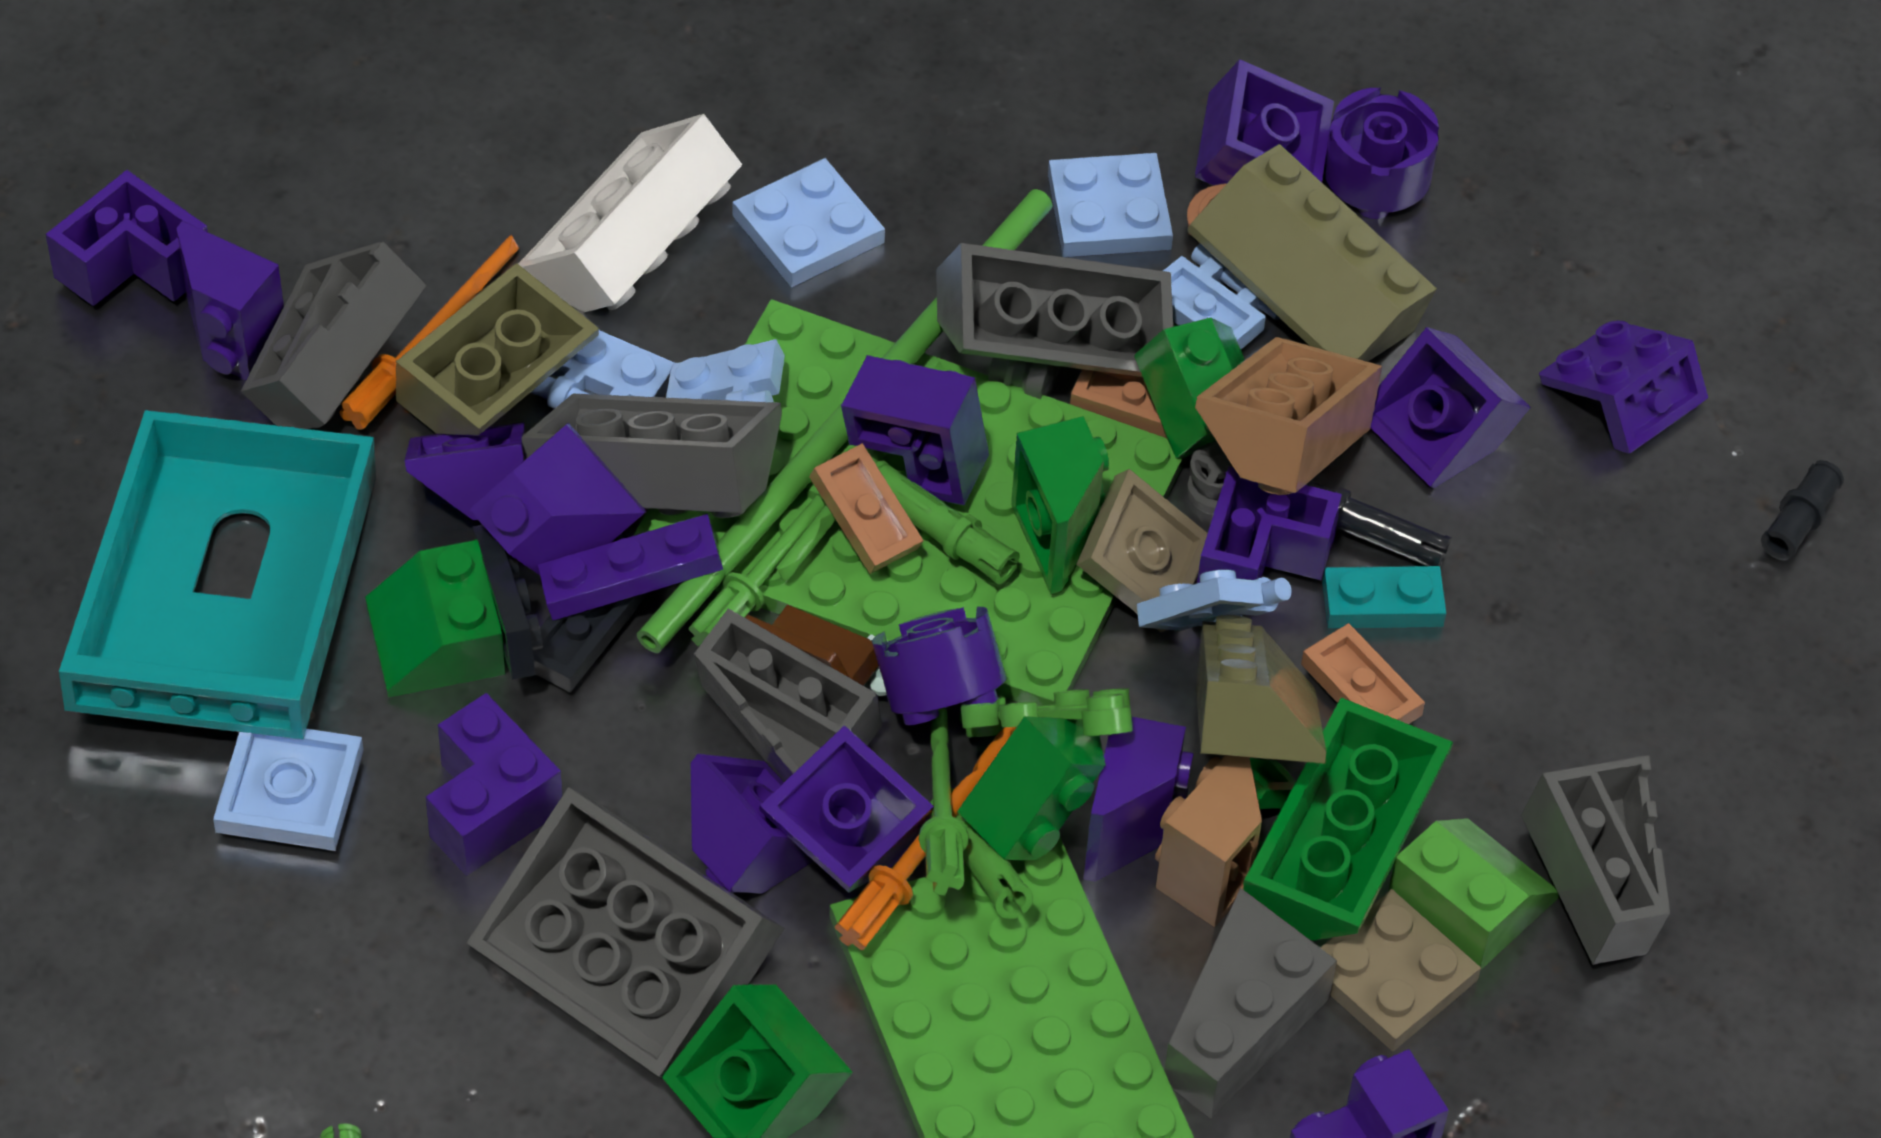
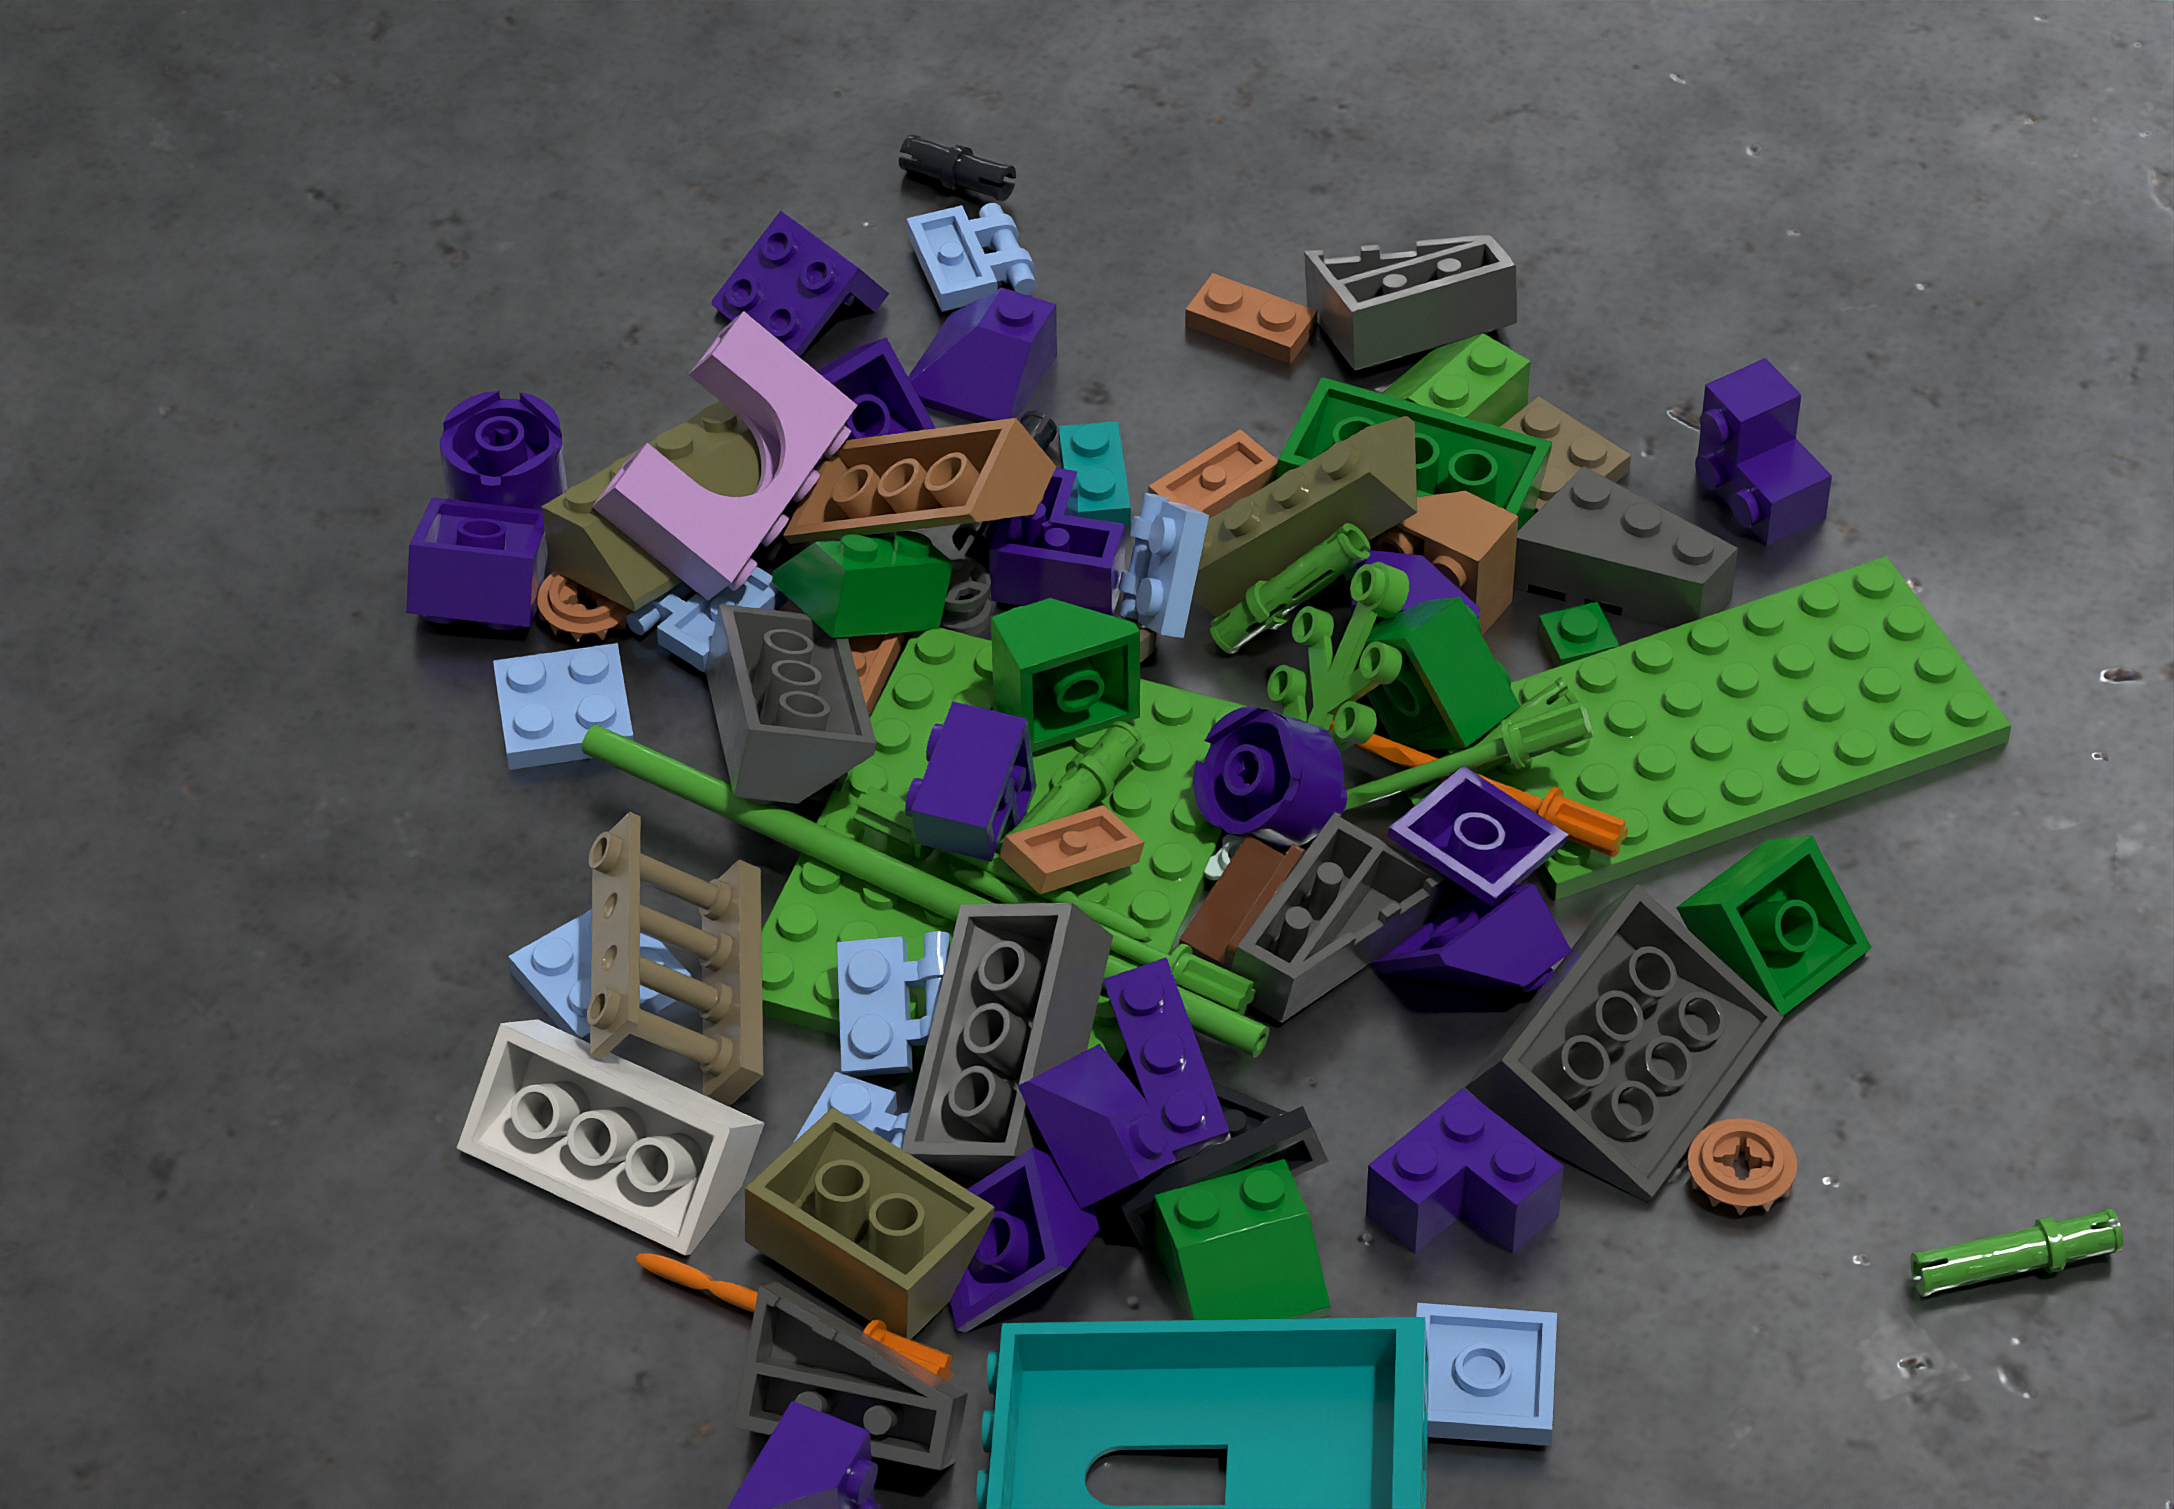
camera: 90 degrees left, 5 degrees down
none -> dark tan fence [587,812,763,1106]
none -> lavender arch [592,311,857,601]
none -> light blue plate [907,203,1037,311]
none -> dark purple slope [908,288,1057,423]
none -> nougat plate [1185,273,1317,364]
none -> bright green pin [1210,523,1371,654]
none -> green plate [1538,602,1620,668]
none -> nougat gear [1687,1118,1797,1215]

